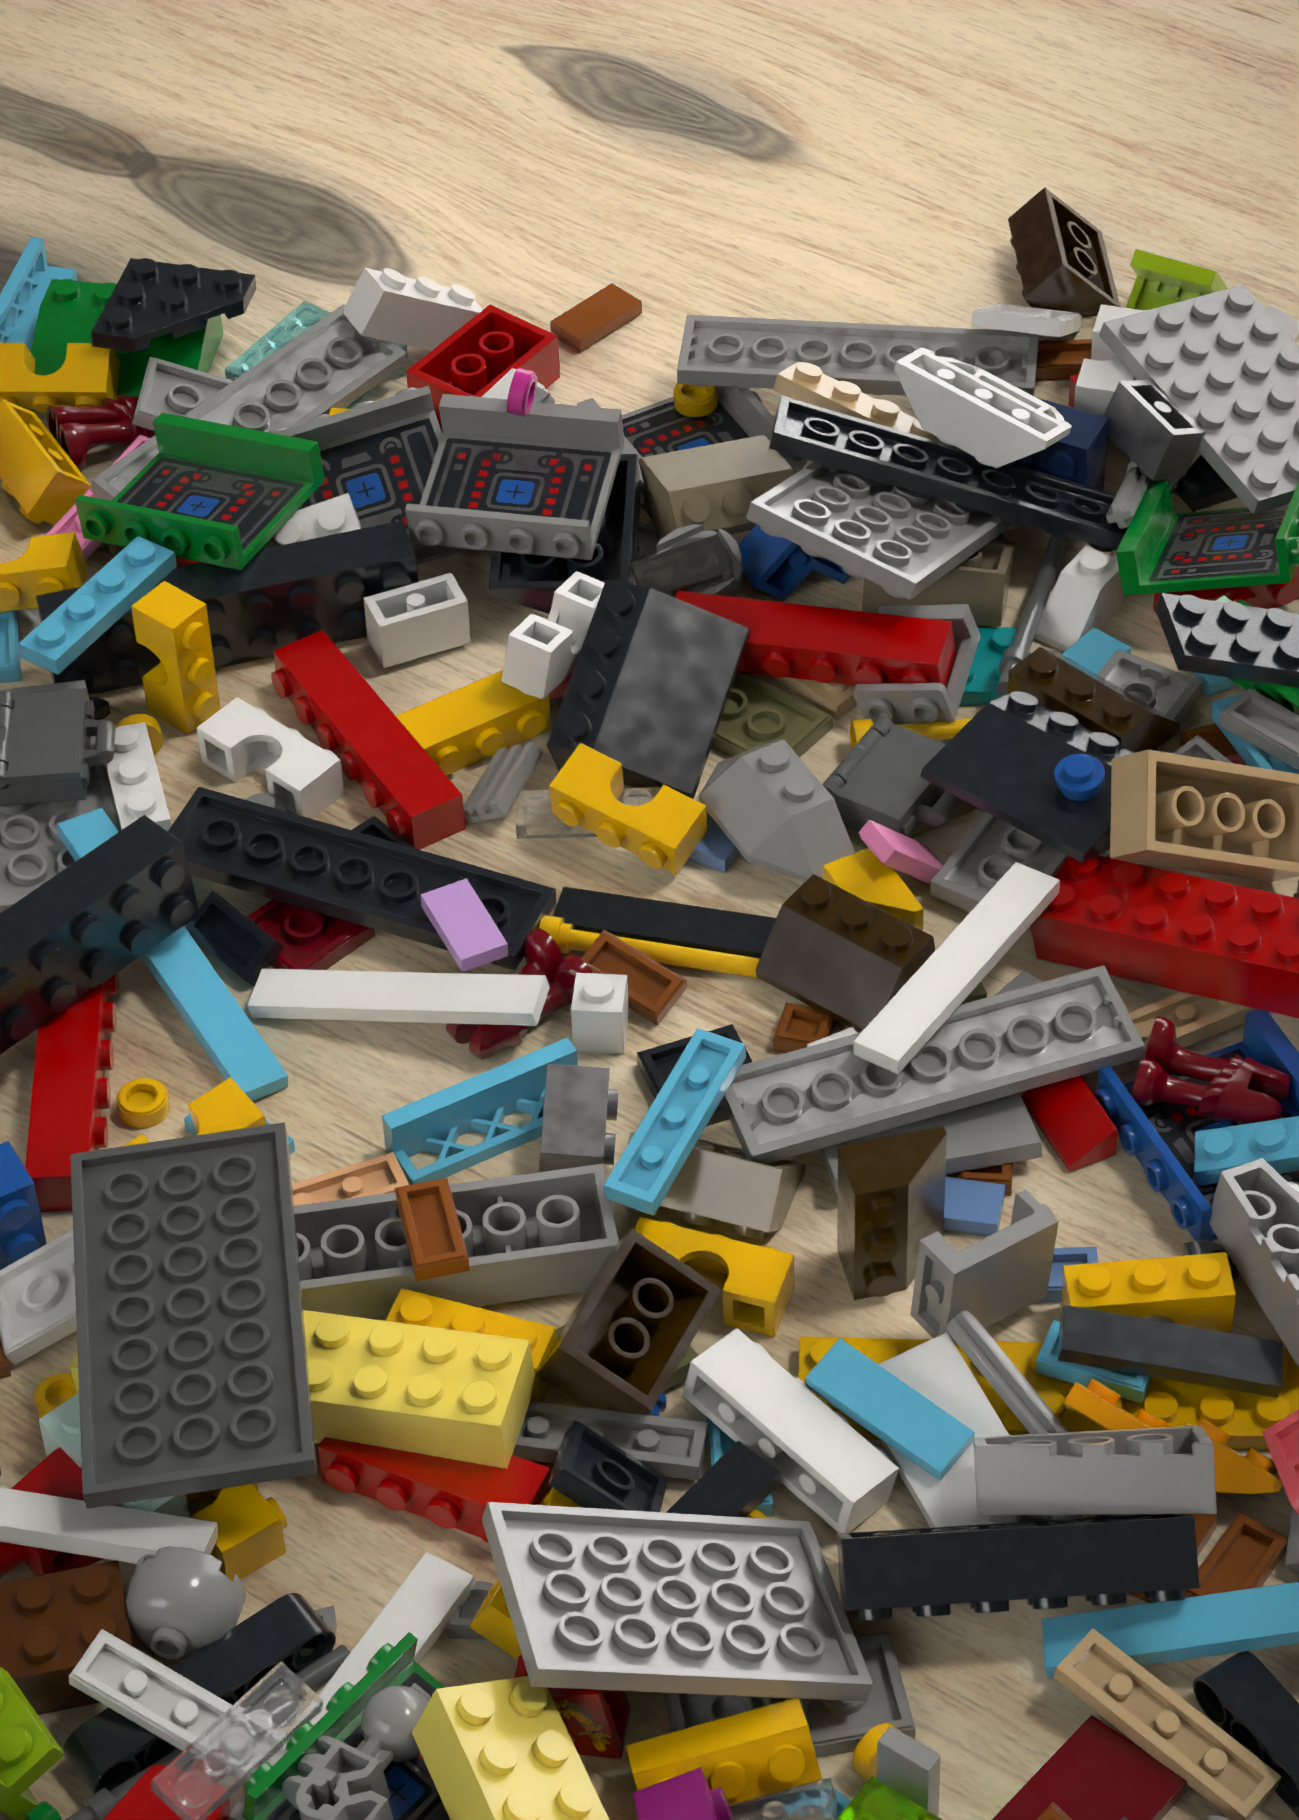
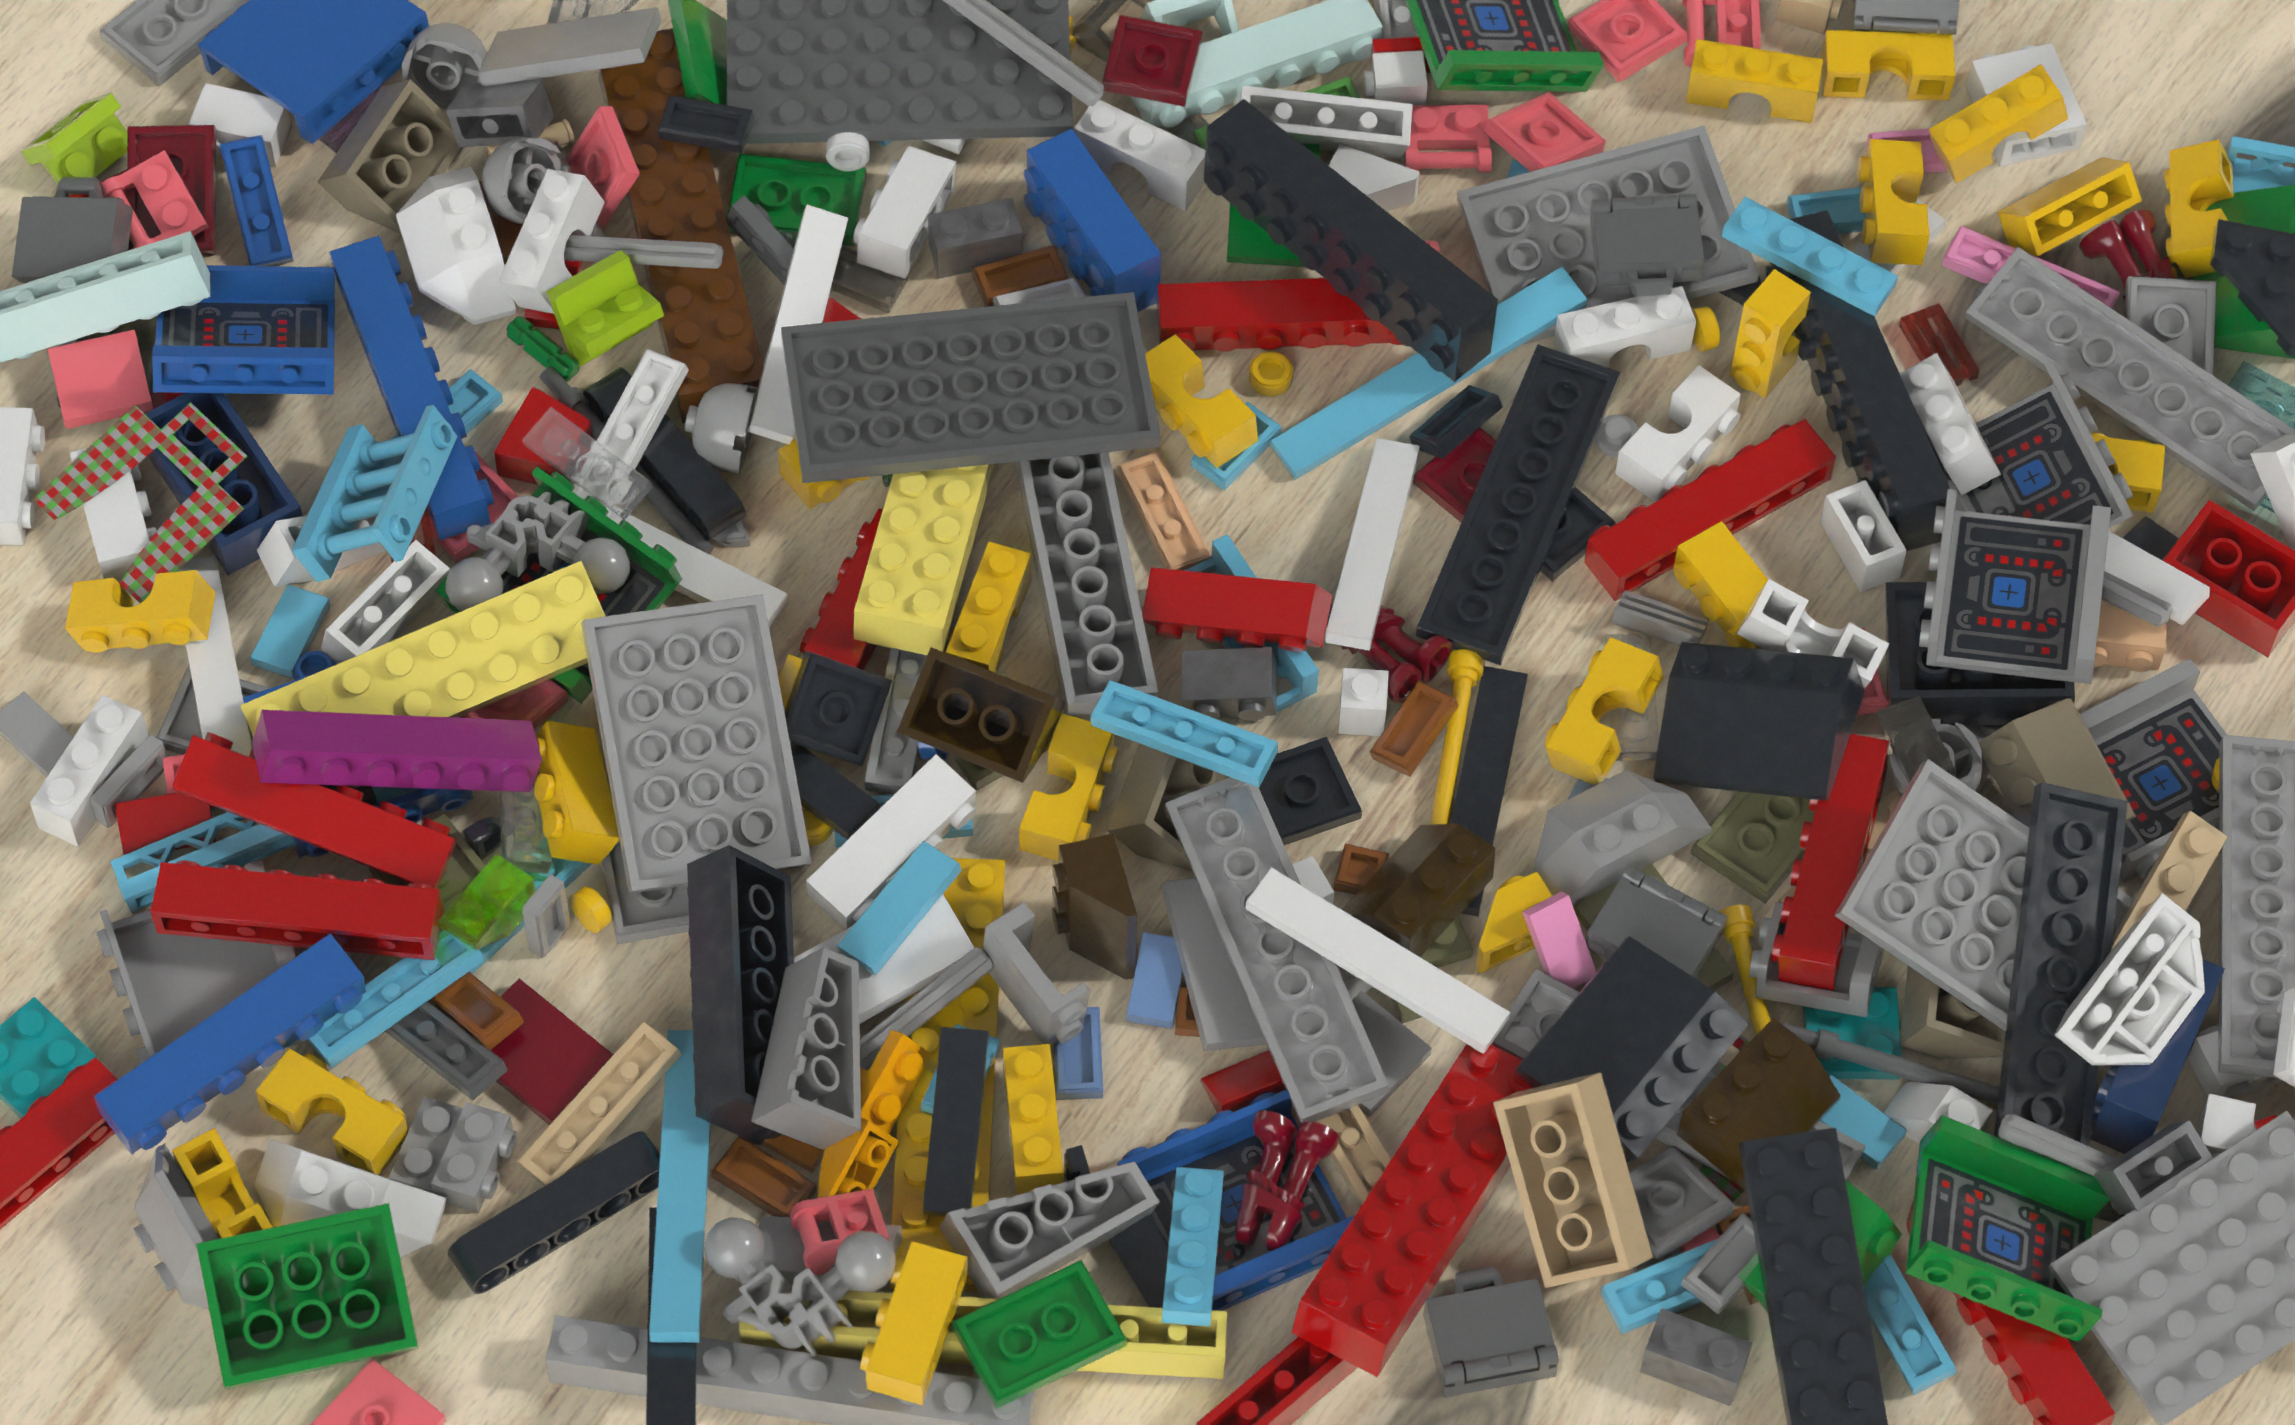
camera: 85 degrees right, 15 degrees up
green panel [75,413,325,570] -> none
dark orange tile [394,1178,470,1281] -> none
lavender tile [421,878,508,972] -> none
dark pink tile [507,368,537,417] -> none
blue plate [1054,754,1105,801] -> none
none -> red brick [1142,567,1332,652]

